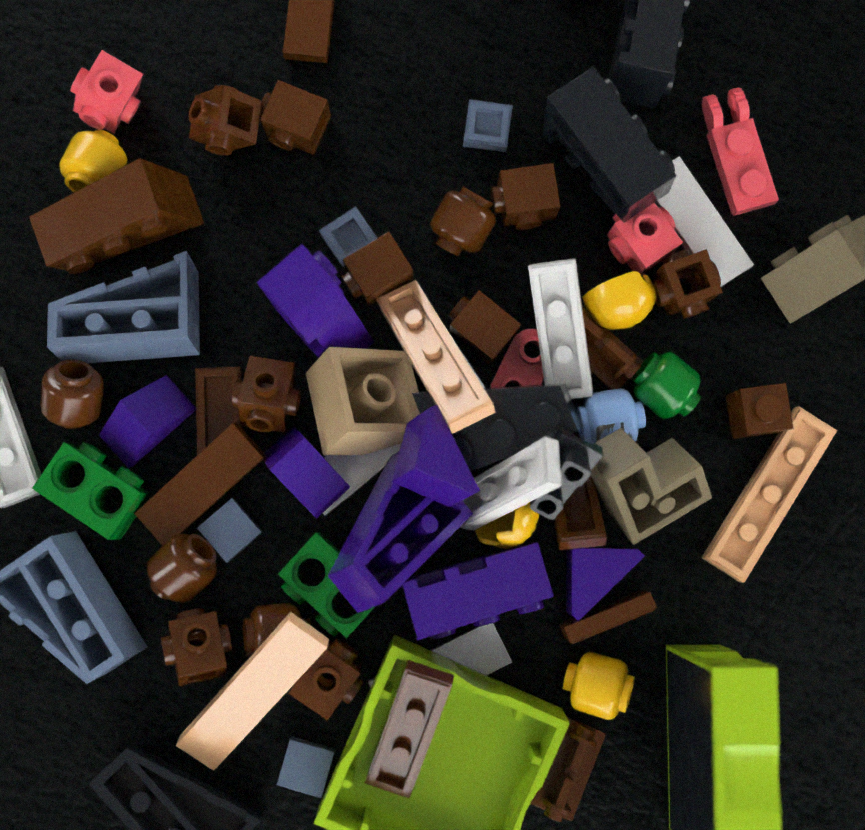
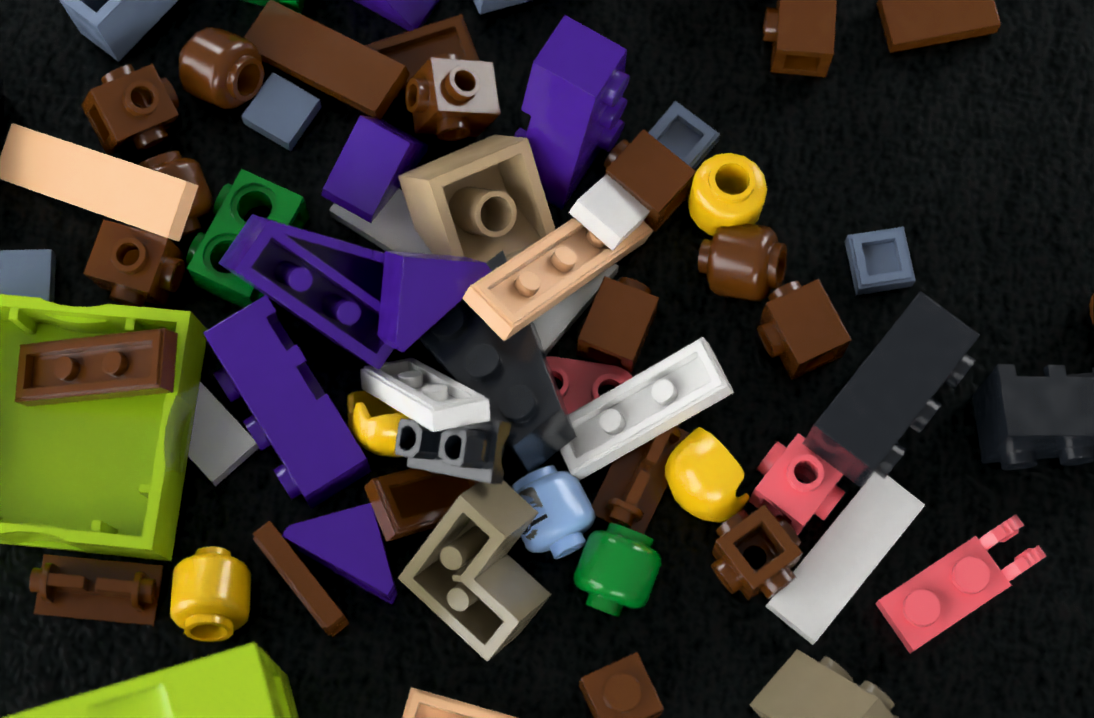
camera: 75 degrees right, 10 degrees down
none -> white tile [569,174,650,251]
none -> yellow head [688,153,767,236]

